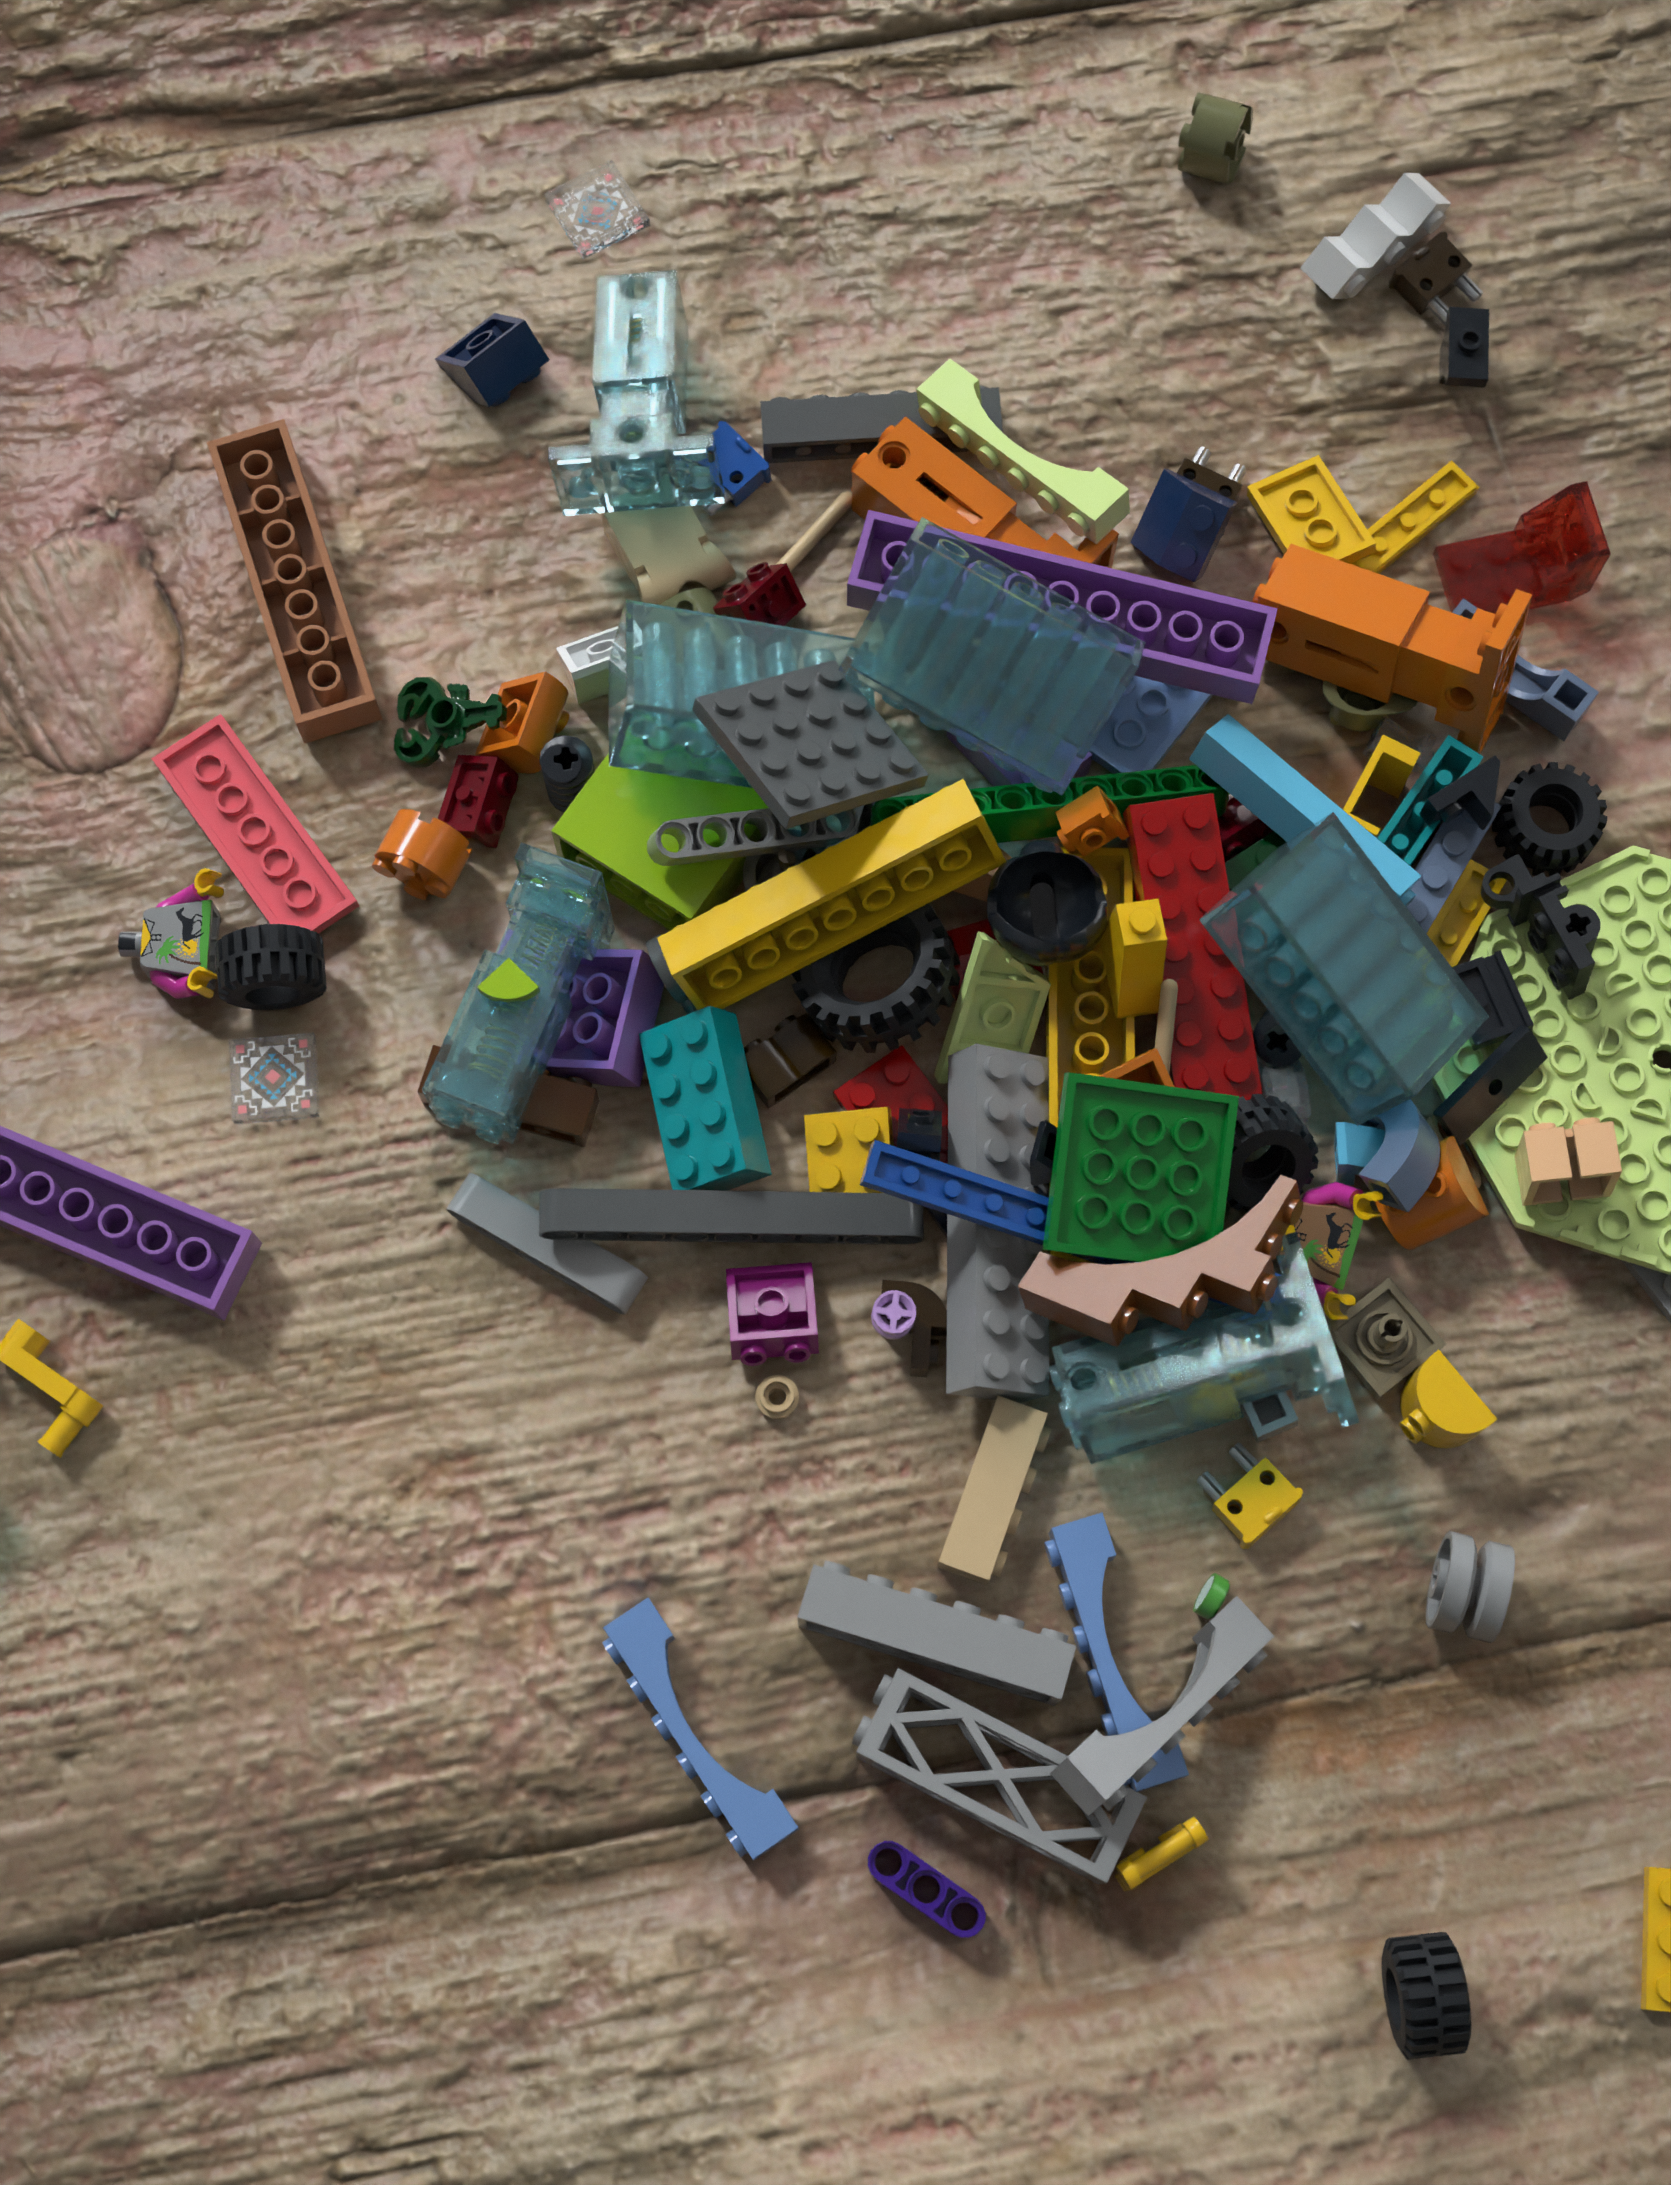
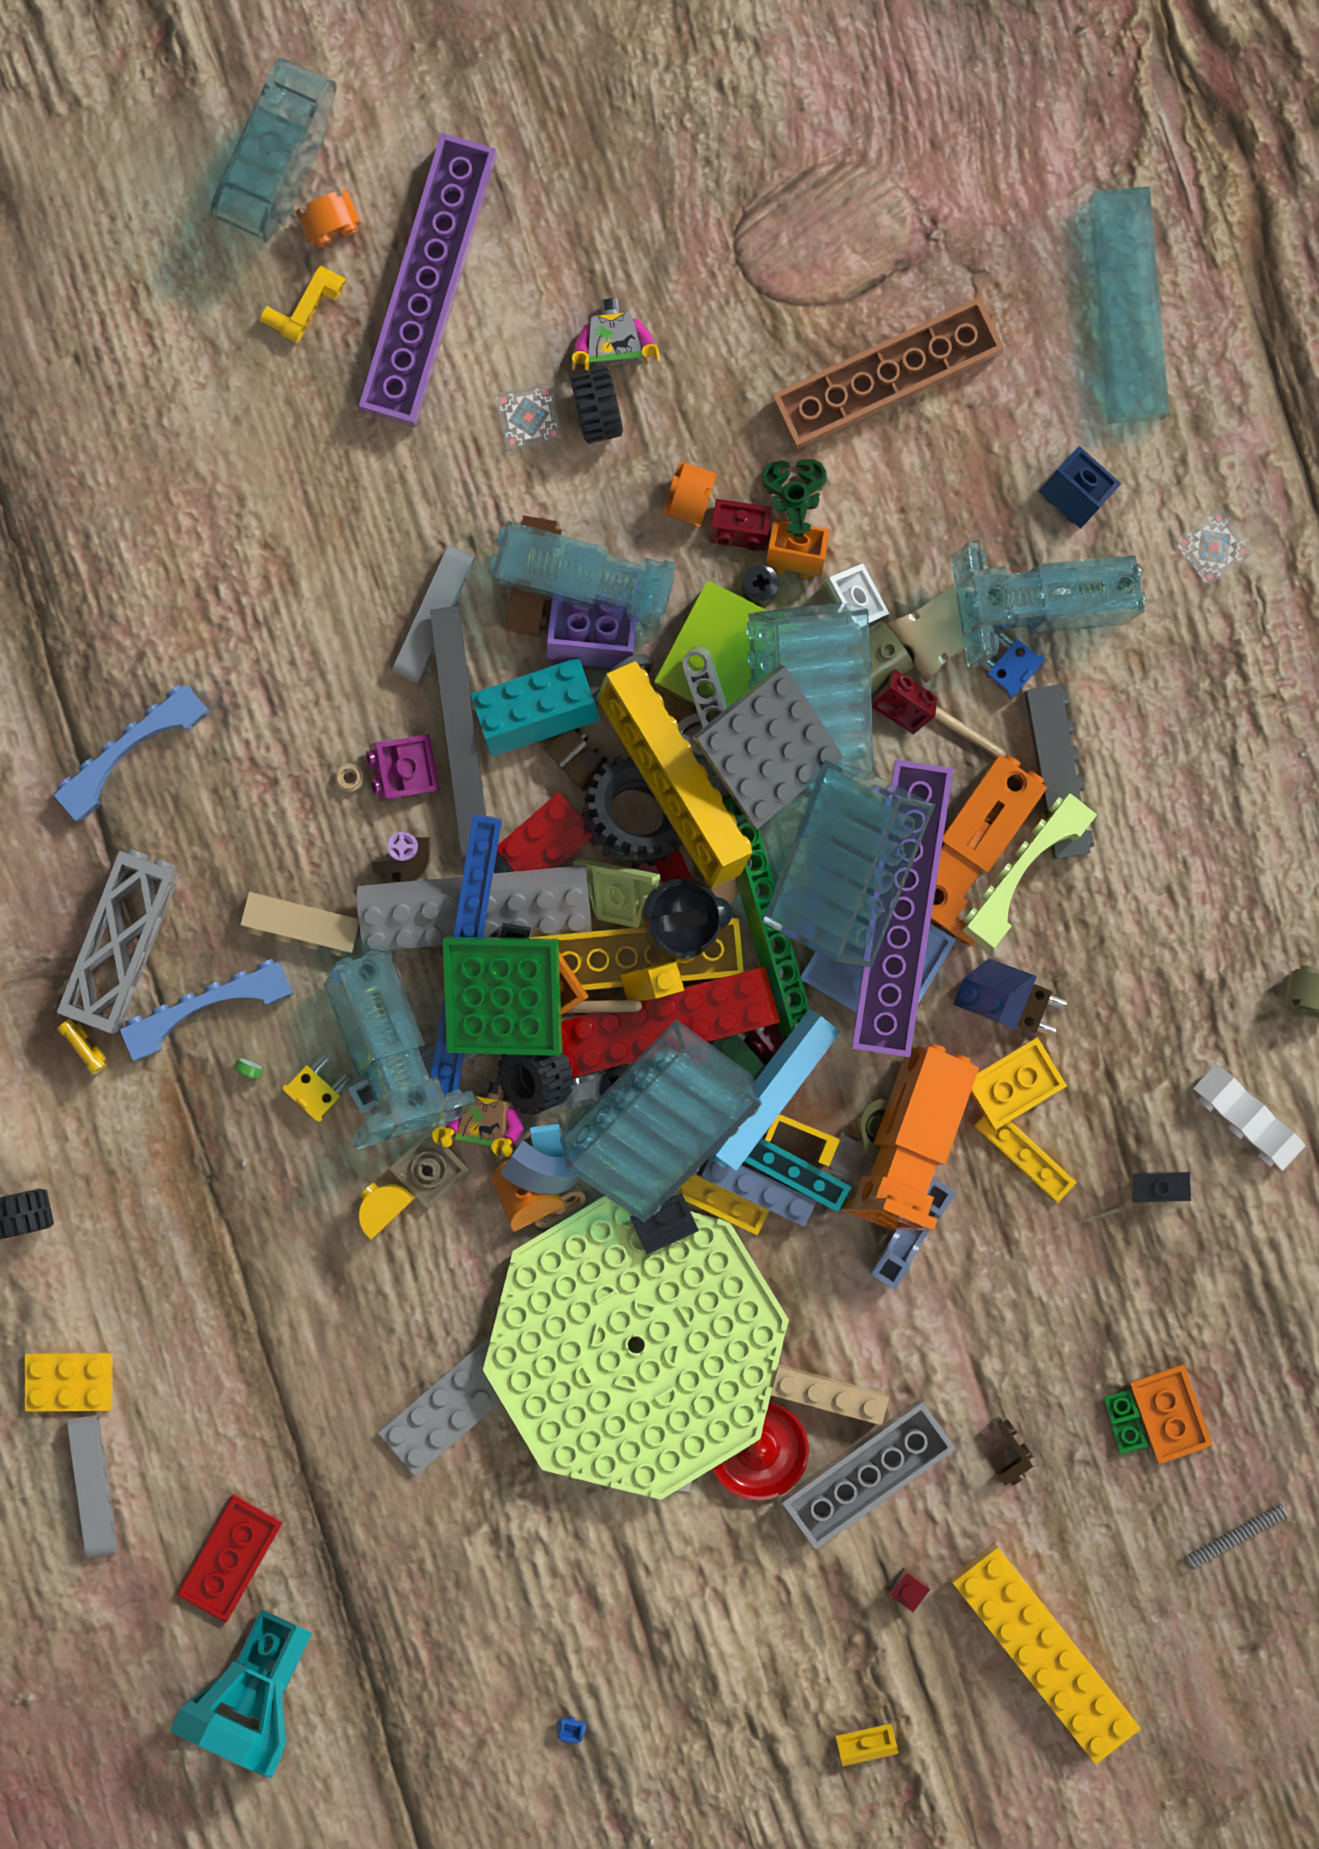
camera: 80 degrees right, 15 degrees up
coral plate [151,714,359,934] -> none
lime tile [477,958,541,1002] -> none
light grey brick [797,1561,1076,1706] -> none
yellow plate [804,1107,894,1193] -> none
dark purple beam [867,1841,986,1938] -> none
black brick [897,1108,942,1161] -> none
arch [1018,1175,1303,1347] -> none
light grey arch [1050,1596,1274,1816] -> none
orange brick [1055,786,1129,857] -> none
dark brown piece [1388,232,1483,325] -> none
black slope [1419,755,1500,830] -> none
light grey wheel [1426,1531,1515,1643] -> none
clear red bracket [1433,481,1611,614] -> none
black tile [1433,1025,1548,1146] -> none
black plate [1481,854,1600,1000] -> none
black tyre [1492,762,1608,876] -> none
light nougat piece [1515,1118,1622,1206] -> none
none -> clear light blue brick [1089,186,1169,424]

